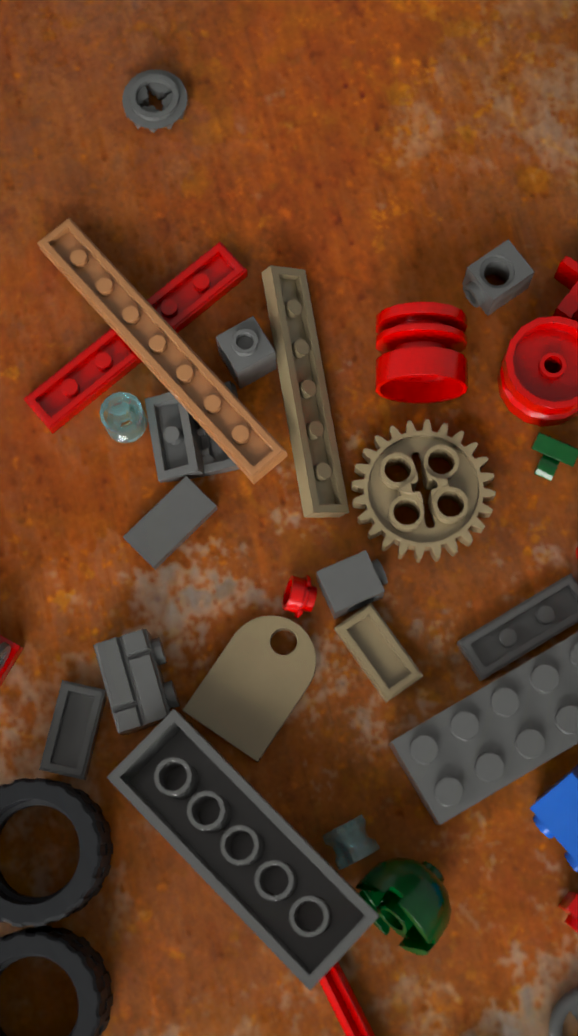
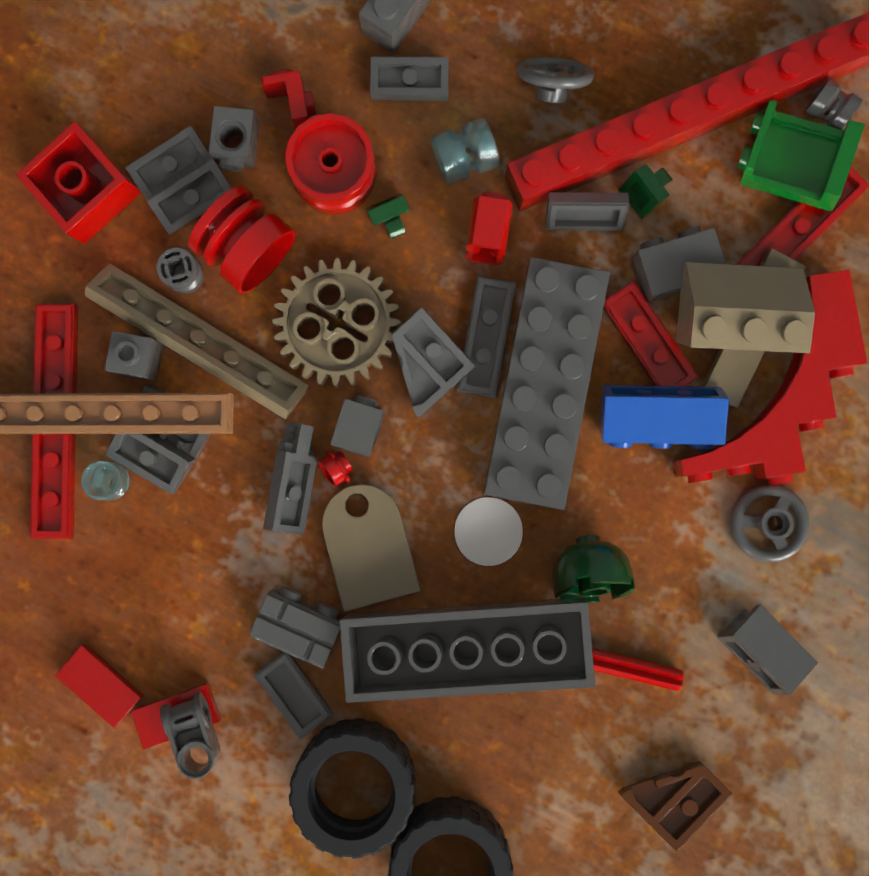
camera: 50 degrees left, 10 degrees up
dark grey tile [123,476,217,570] -> none
clear light blue wheel [322,815,380,870] -> none
dark tan tile [334,603,423,703] -> none
none -> red brick [15,121,142,244]
none -> dark grey slope [125,126,232,235]
none -> dark grey wheel [156,248,204,294]
none -> dark grey hinge [263,422,318,535]
none -> dark grey wing [392,306,475,417]
none -> white sticker [454,497,523,566]

